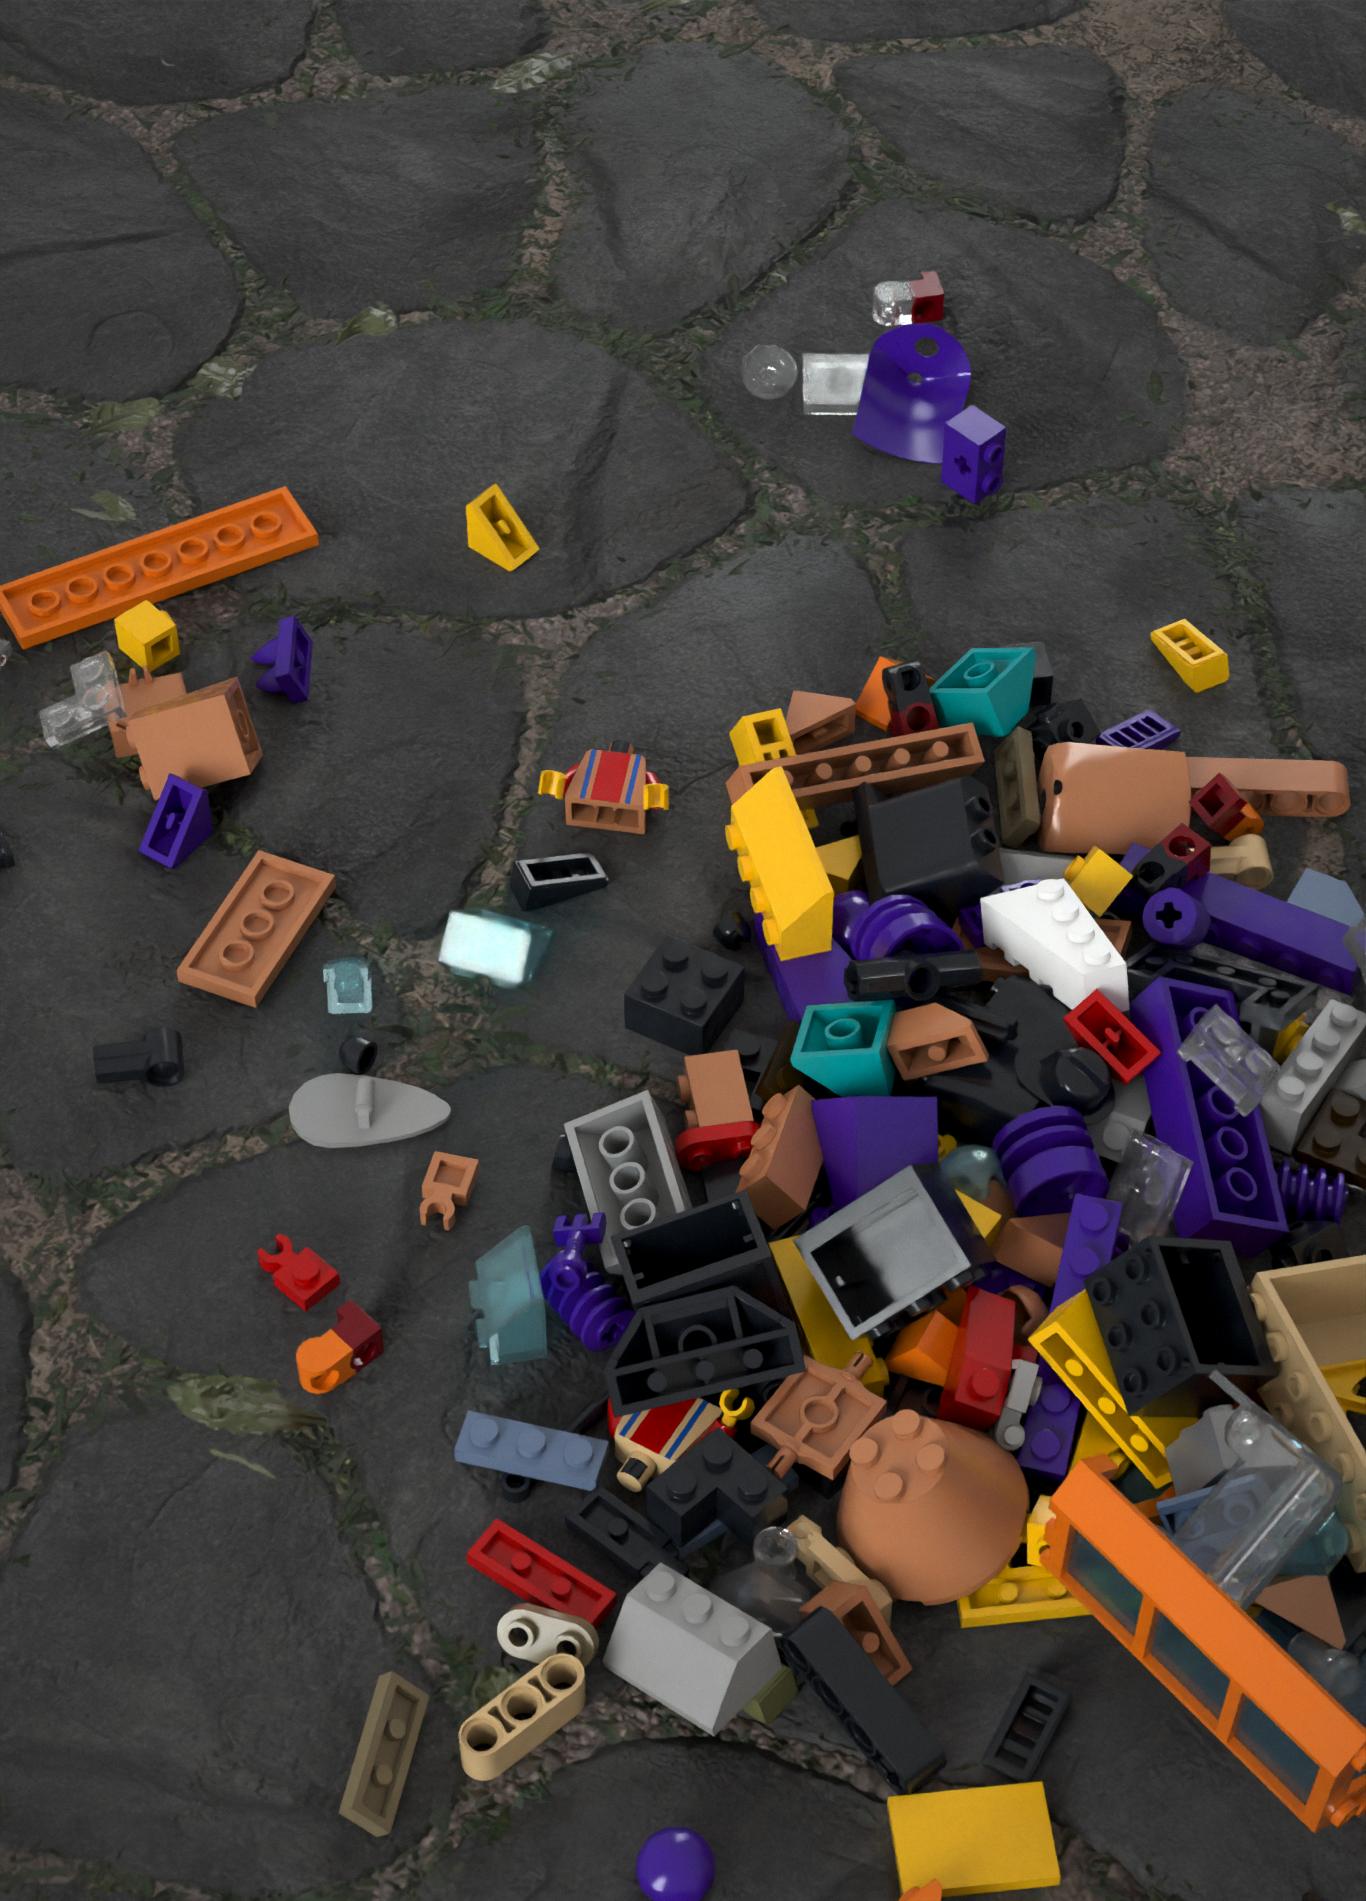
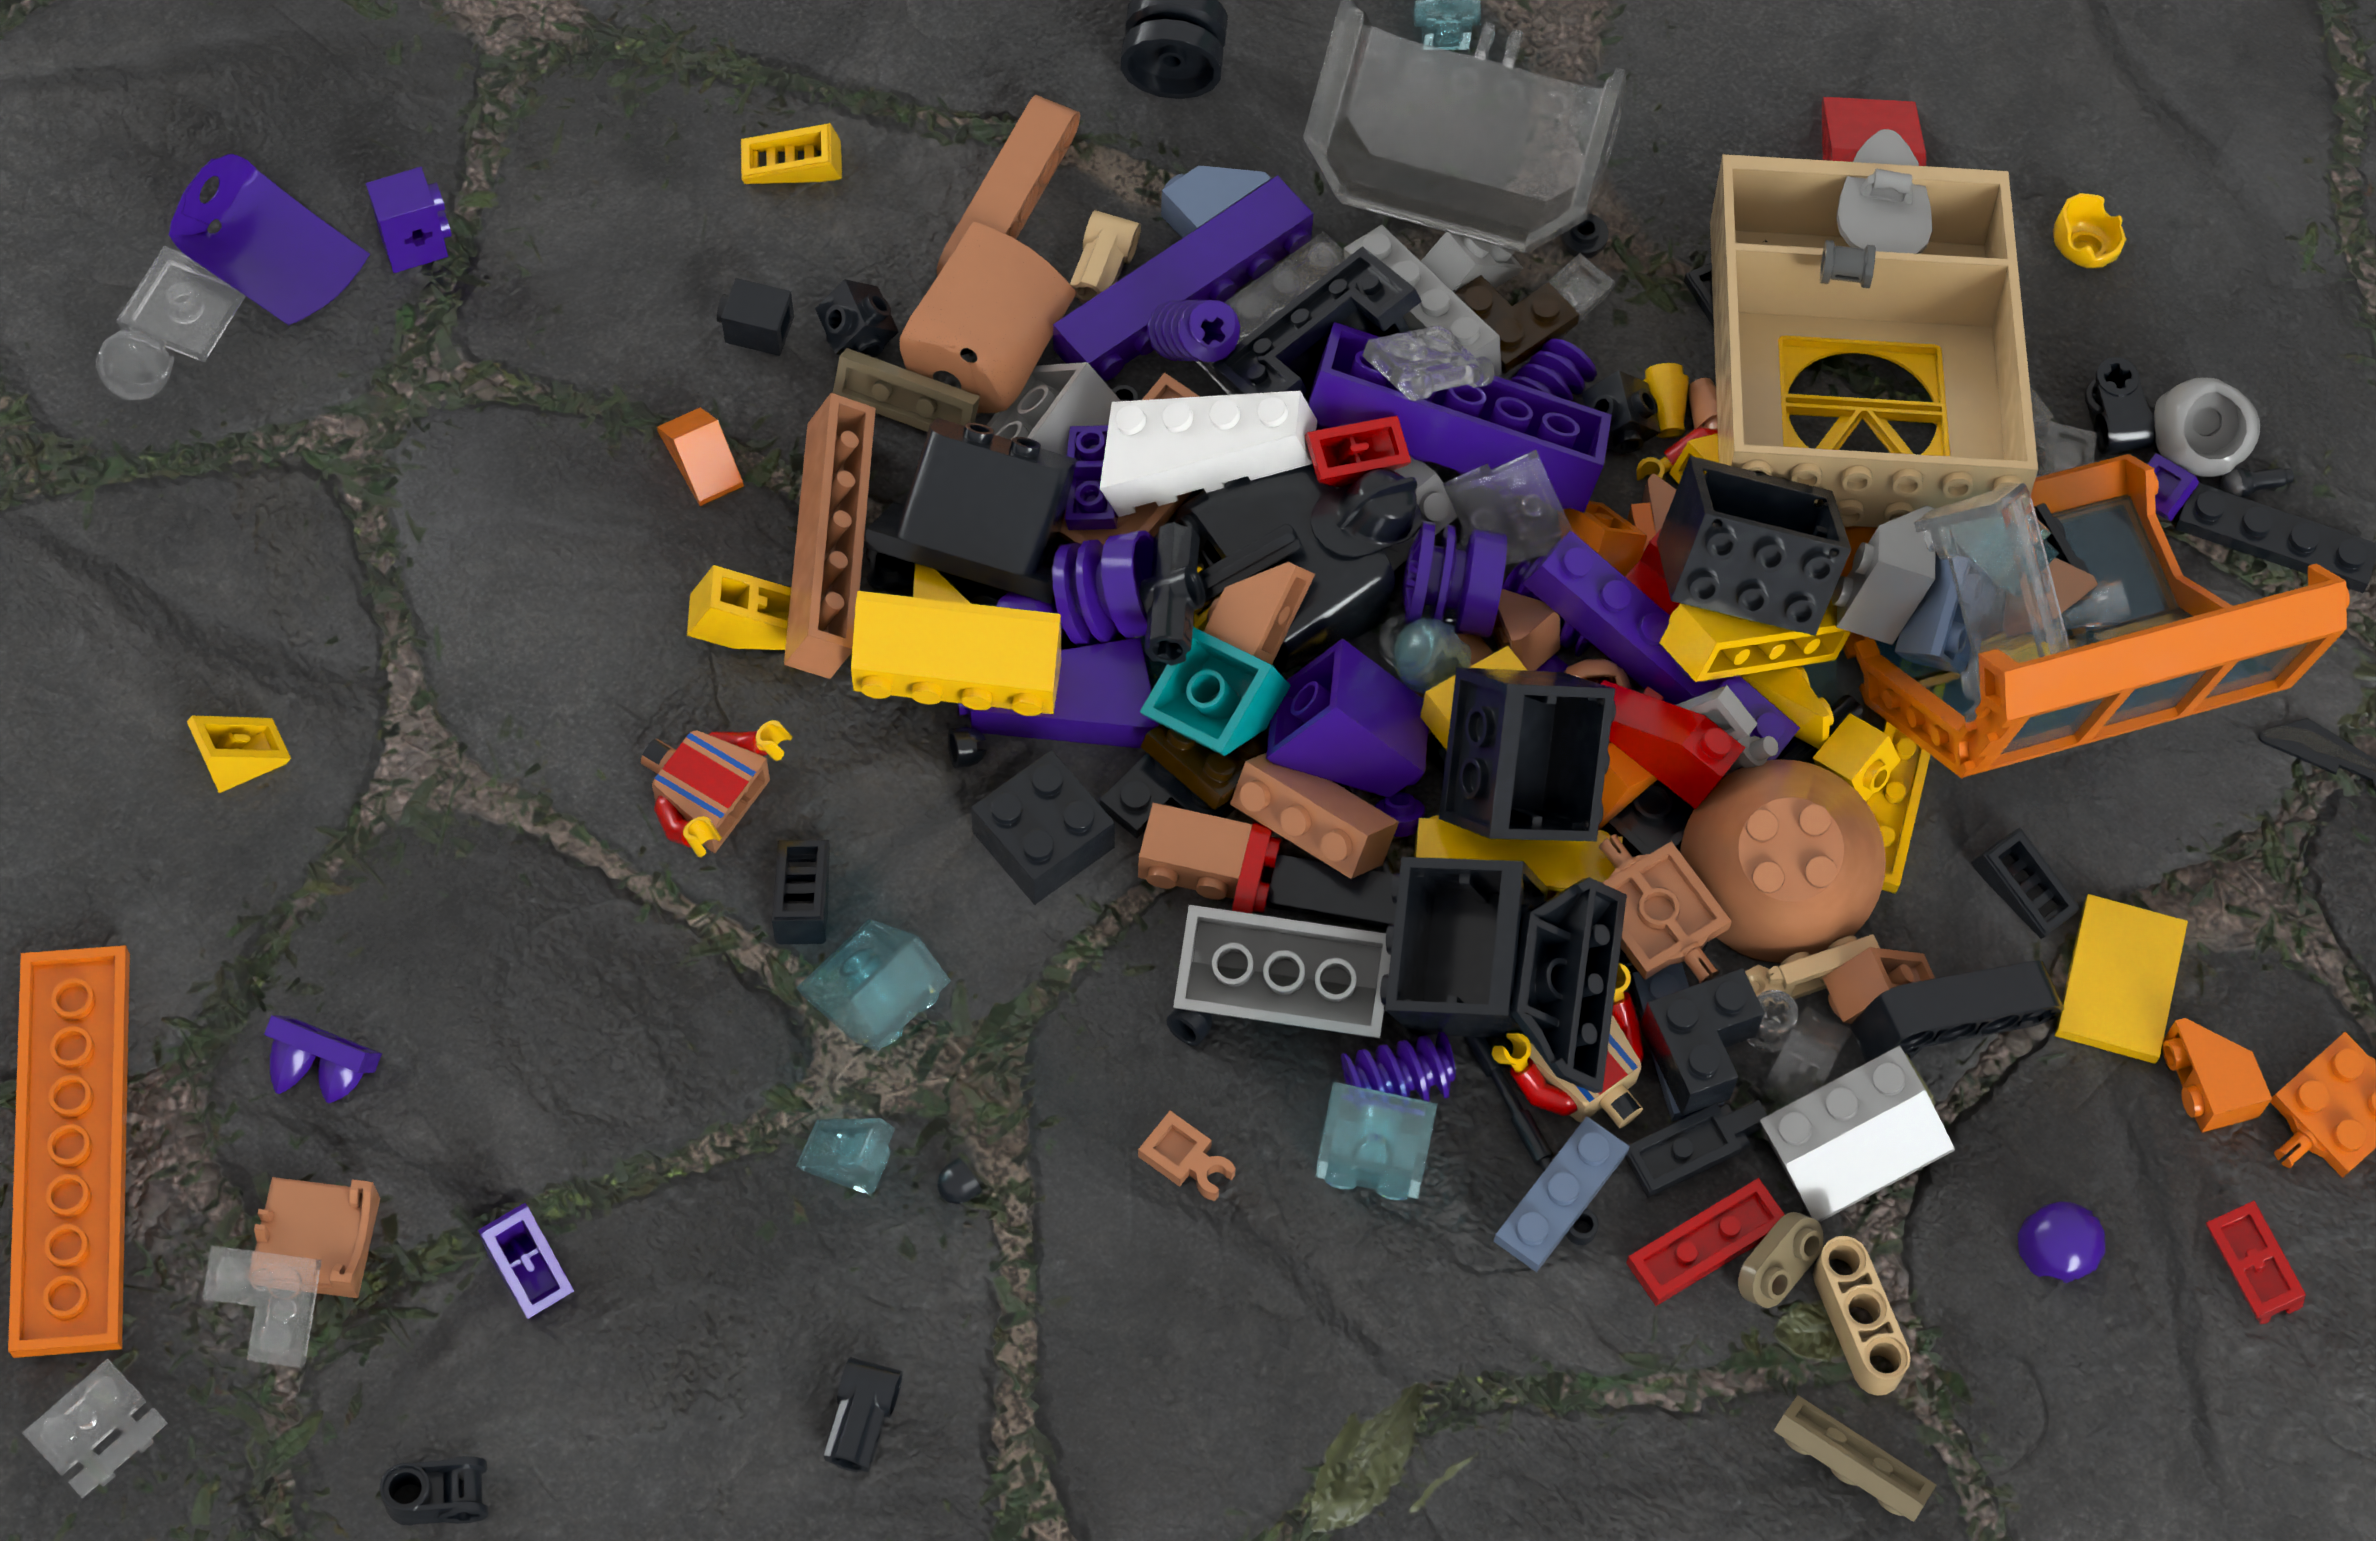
camera: 70 degrees left, 15 degrees up
yellow brick [114,600,181,672] -> none
nougat slope [126,677,263,801] -> none
nougat plate [177,850,336,1008] -> none
red plate [257,1234,340,1312] -> none
light grey shield [289,1073,451,1148] -> none
leg [296,1300,384,1394] -> none
dark purple hinge [549,1212,606,1292] -> none
nougat slope [785,690,856,755] -> none
leg [872,270,944,326] -> none
black leg [882,659,939,737] -> none
teal slope [929,647,1037,737] -> none
yellow brick [1062,846,1133,917] -> none
dark purple slope [1096,709,1181,750] -> none
leg [1129,823,1211,900] -> none
dark red leg [1189,772,1264,842] -> none

